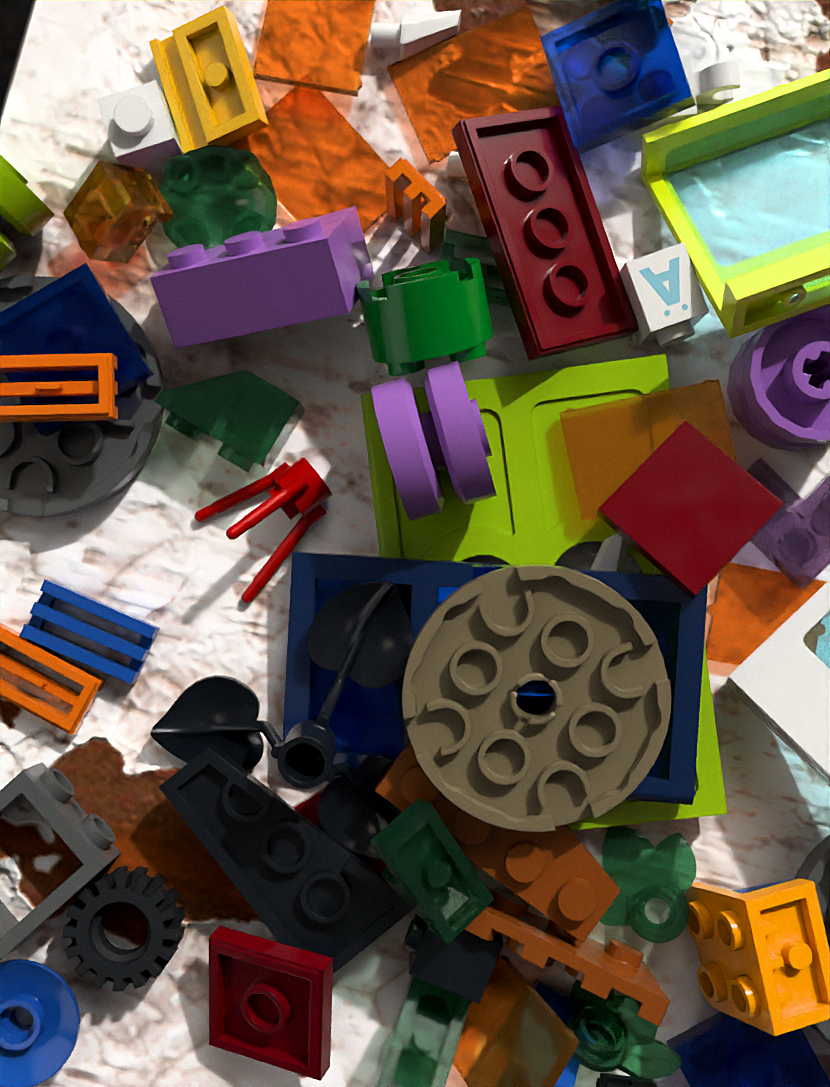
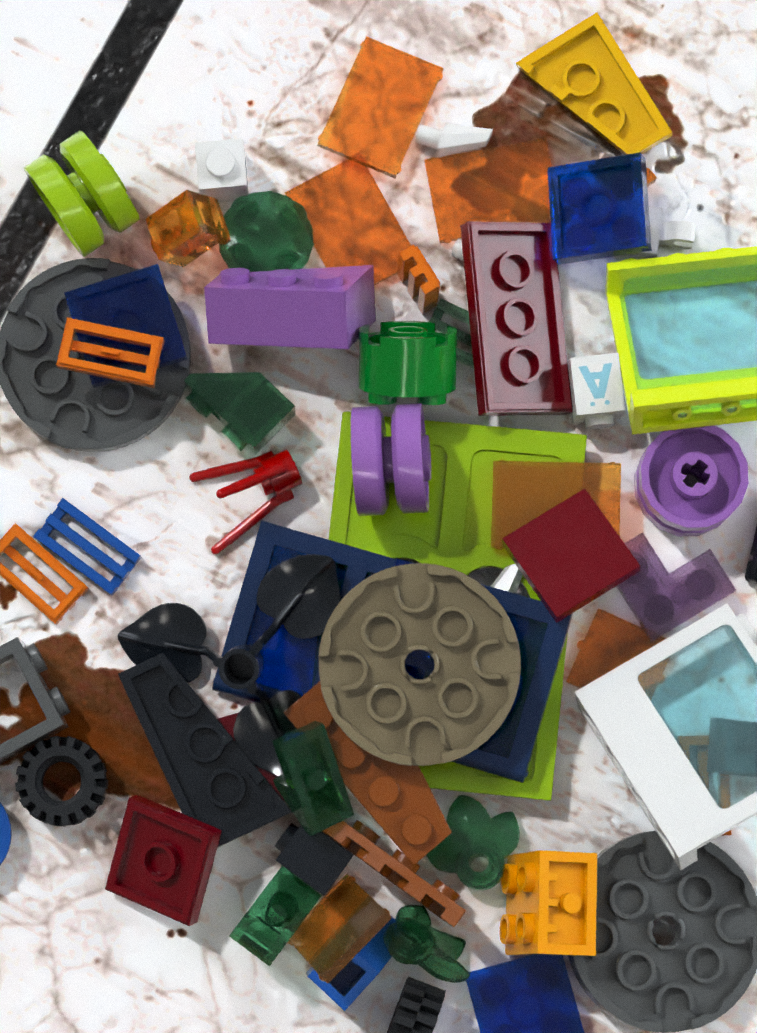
camera: 10 degrees right, 5 degrees down
yellow plate [149,5,269,160] -> none

